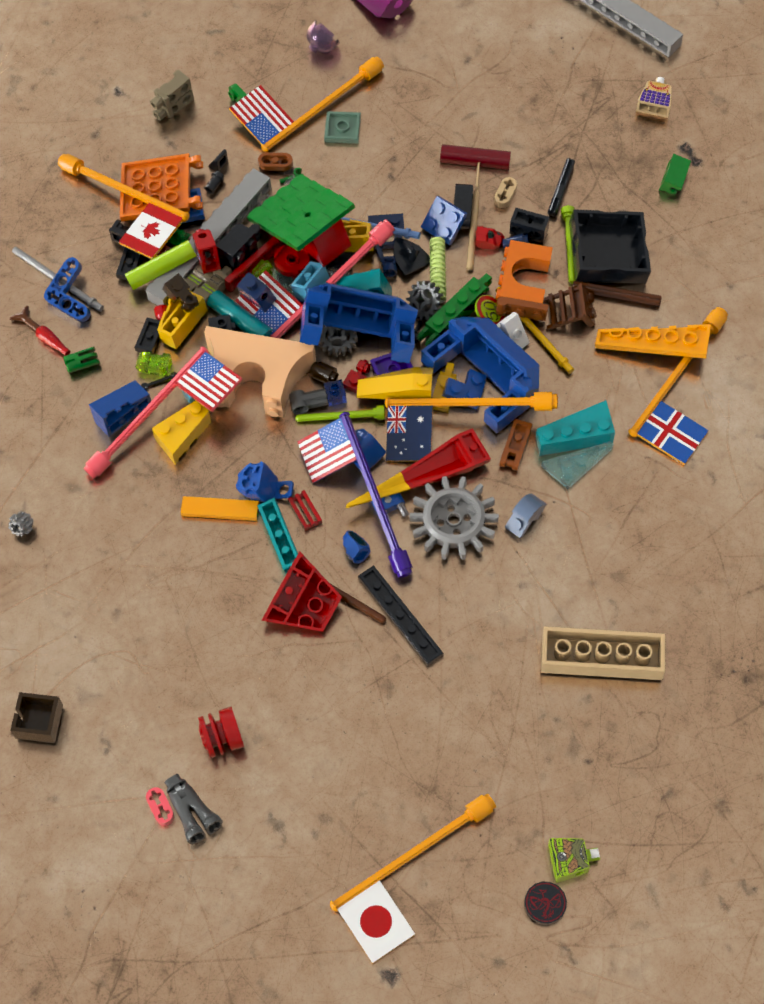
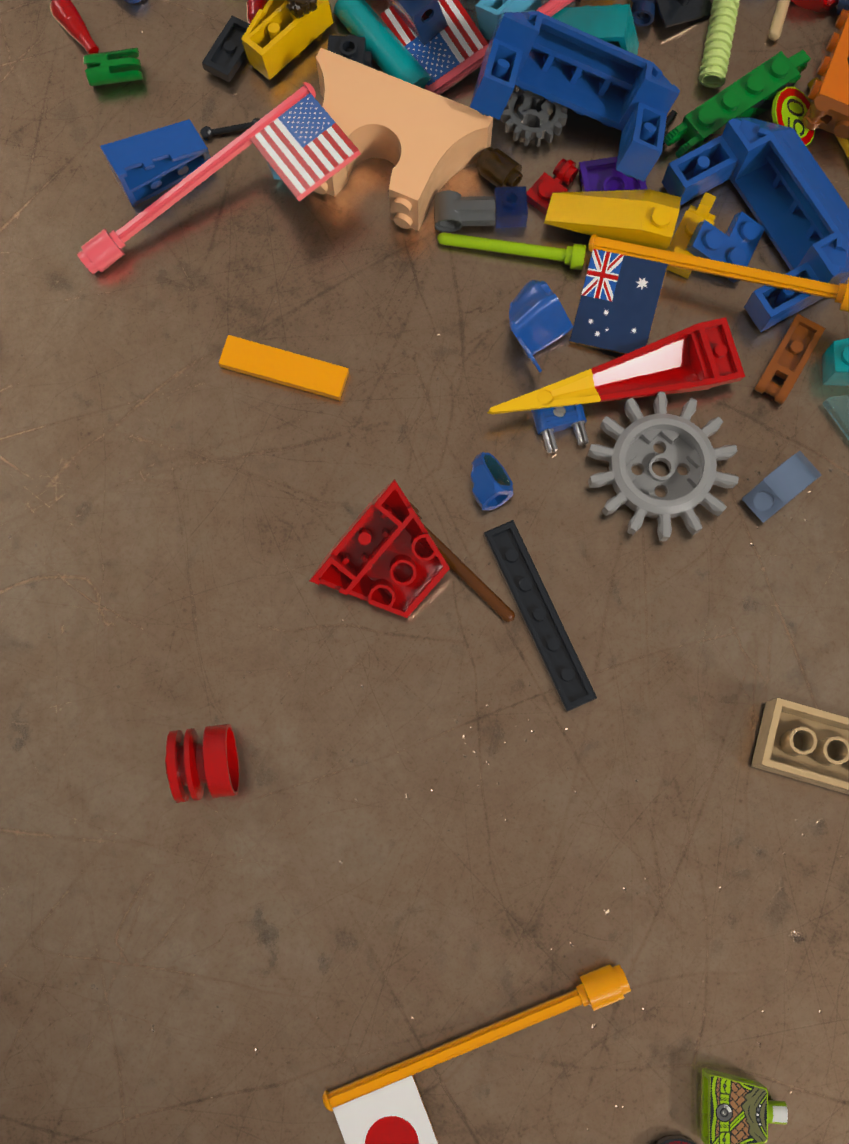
camera: 10 degrees right, 15 degrees up
clear neon green leg [135,352,173,377] -> none
coral beam [146,787,174,826] -> none
yellow wedge [152,400,211,465] -> none
dark grey piece [164,774,223,844] -> none
blue piece [236,461,294,502] -> none
teal brick [257,497,298,573] -> none
red tile [288,490,322,531] -> none
flag [297,412,413,578] -> none
dark grey gear [406,280,444,320] -> none
white brick [496,312,530,349] -> none

